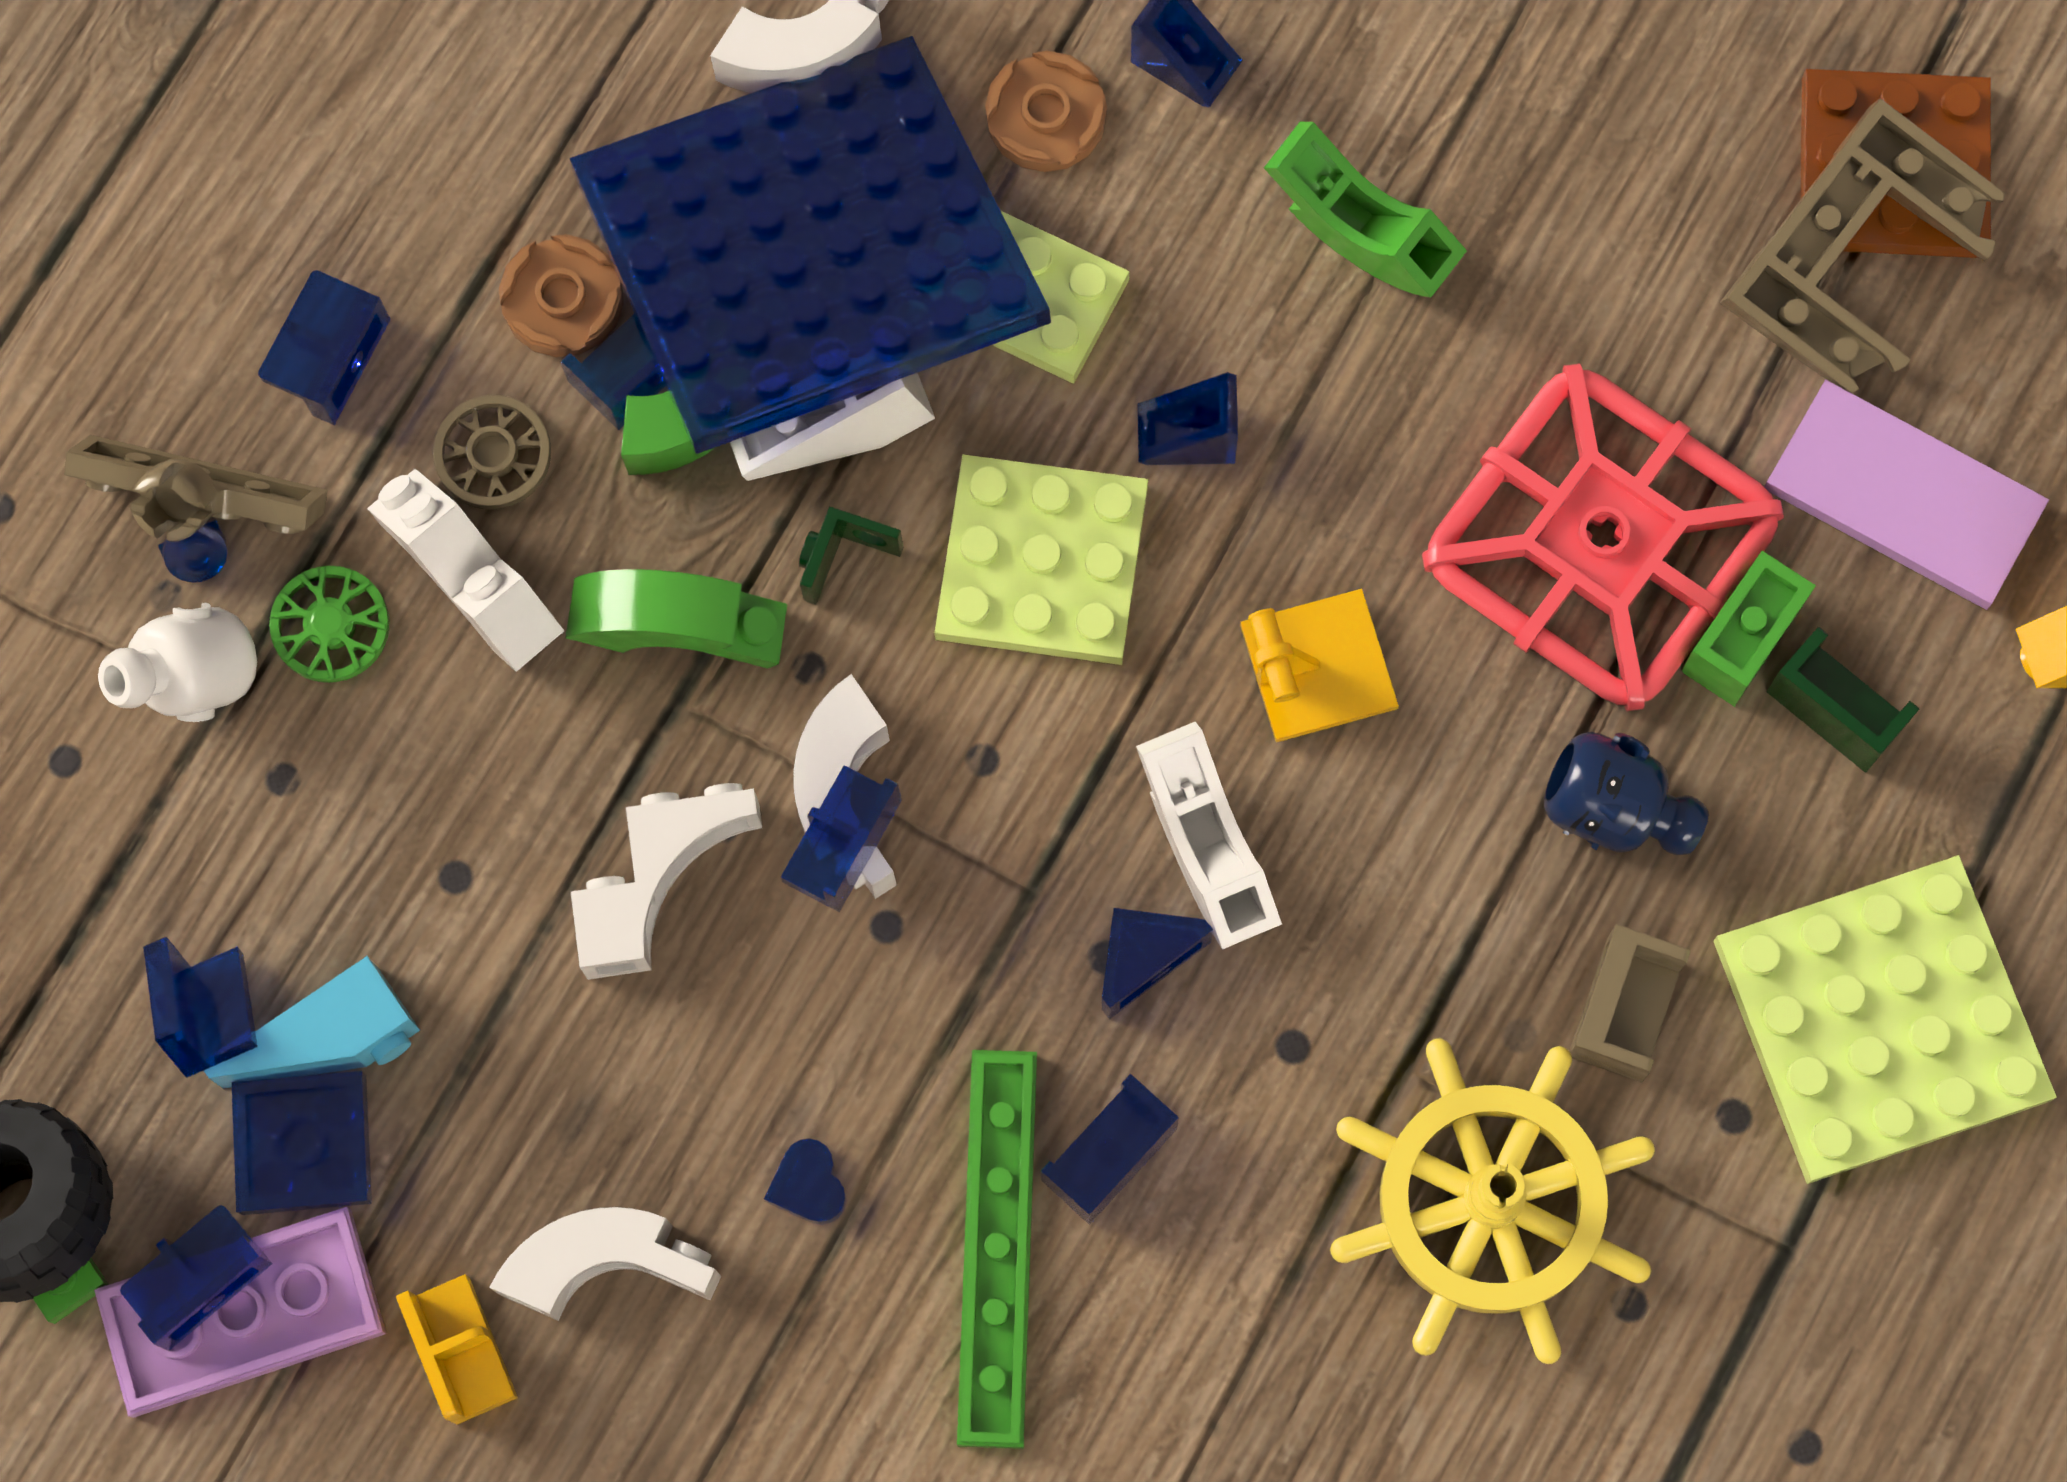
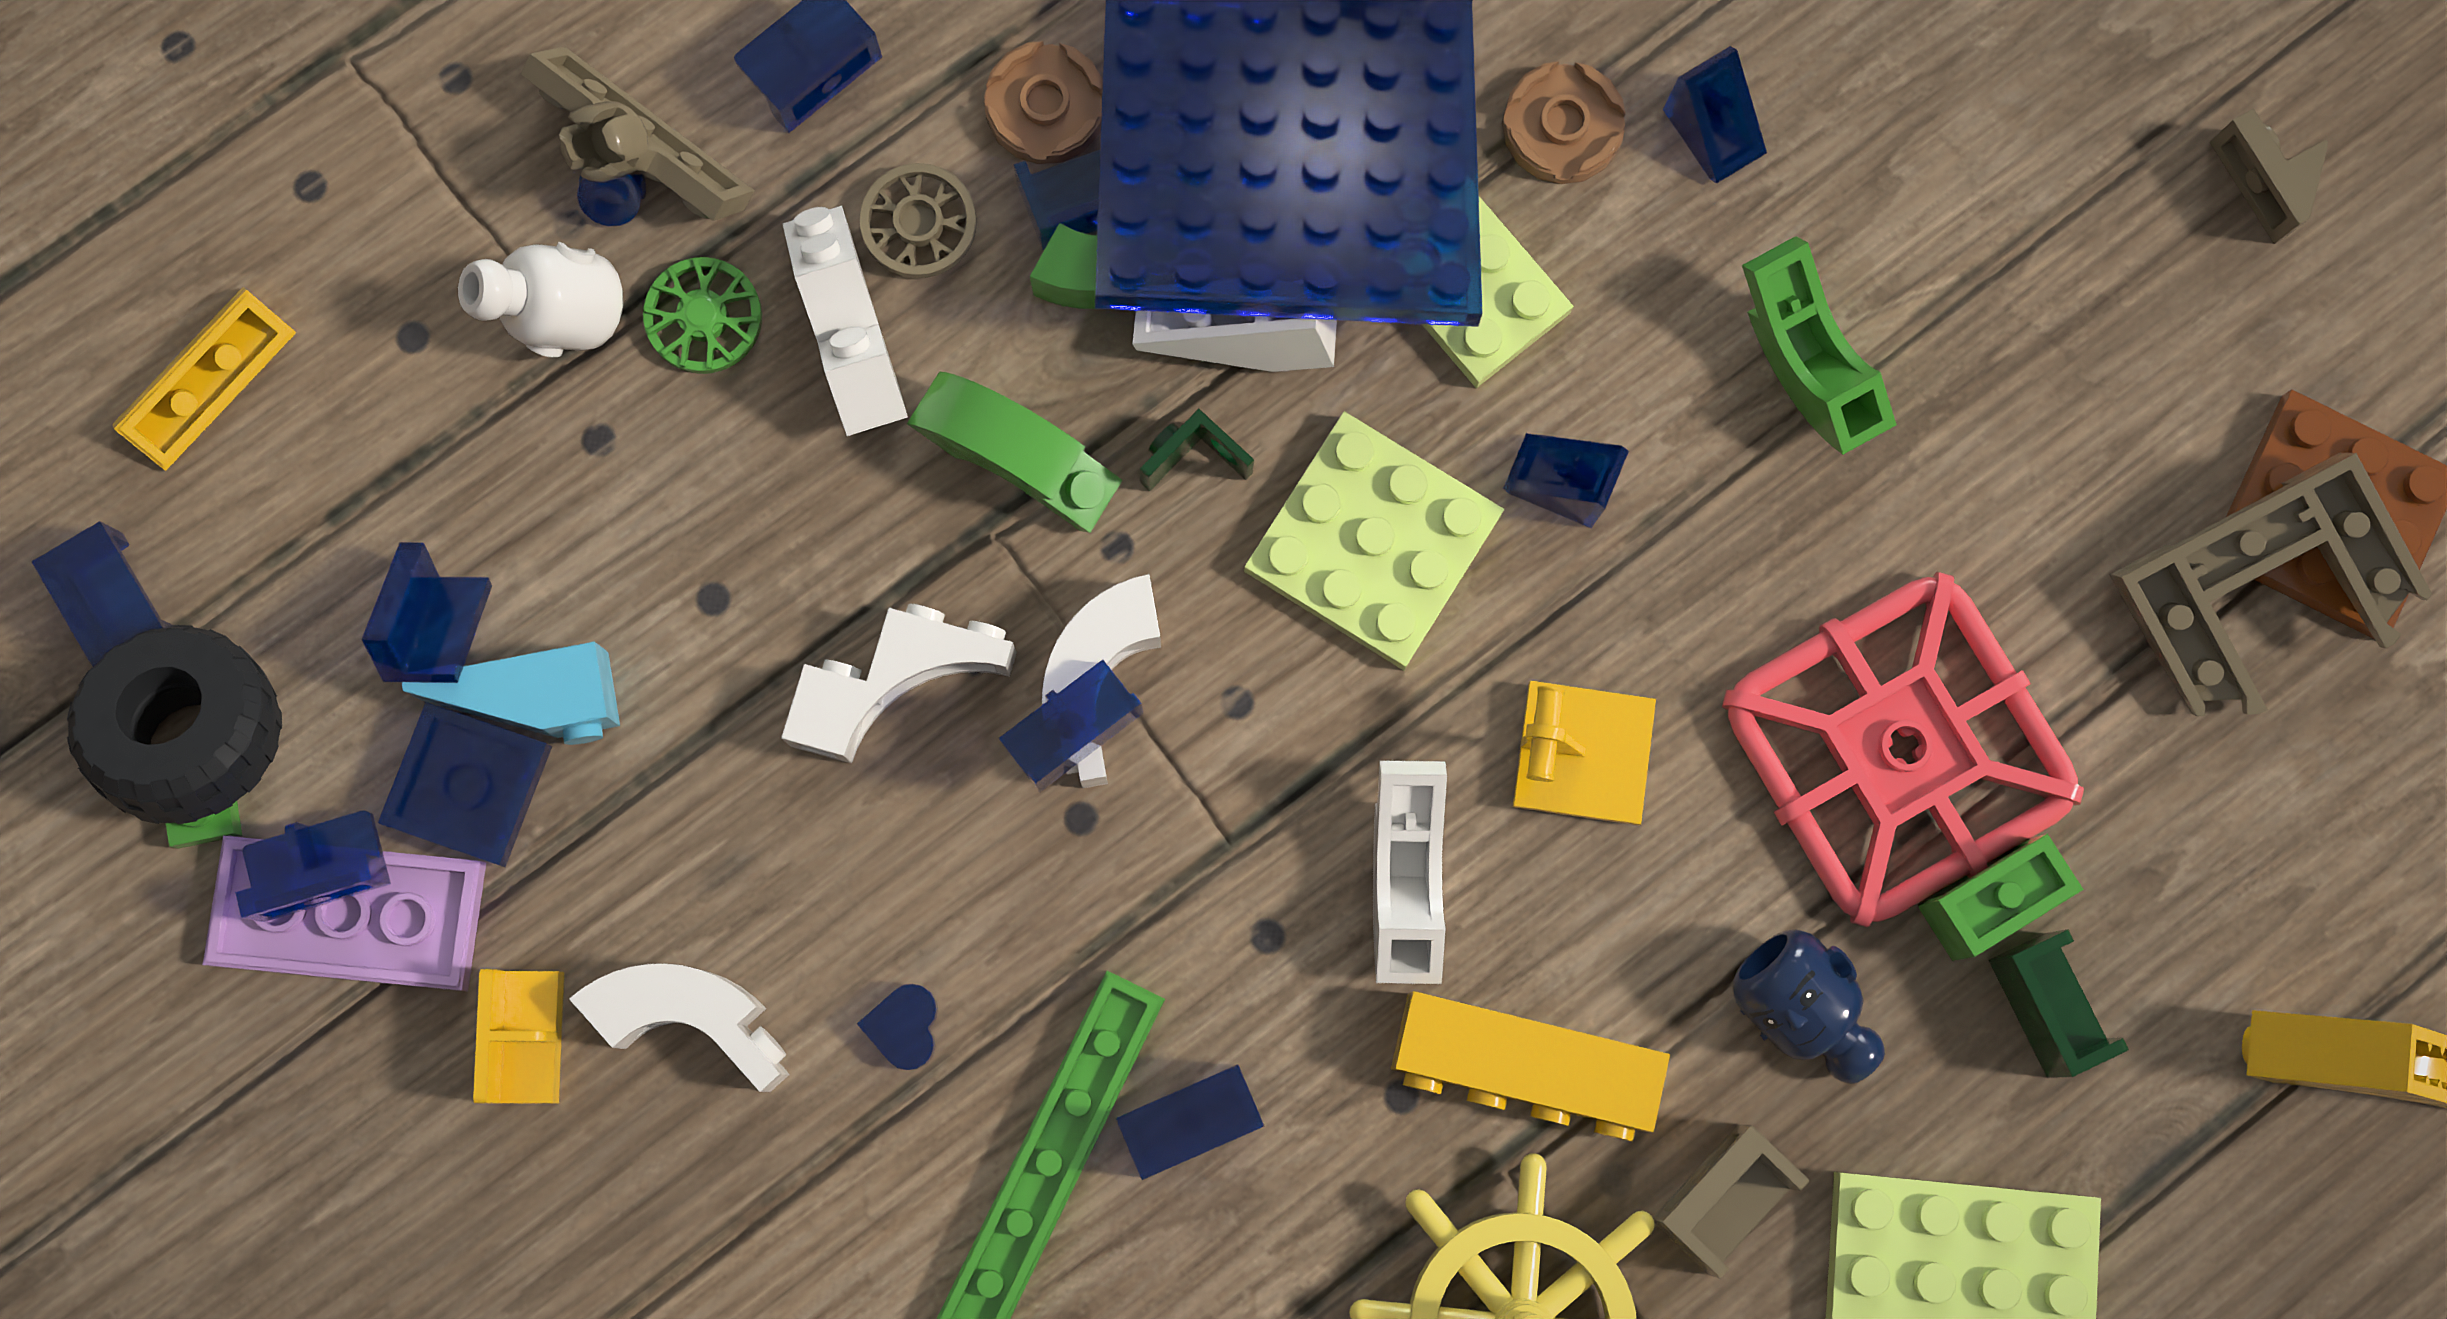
camera: 15 degrees right, 5 degrees up
clear blue slope [1102,908,1213,1020] -> none
lavender tile [1764,379,2049,610] -> none
none -> yellow brick [1391,991,1670,1142]

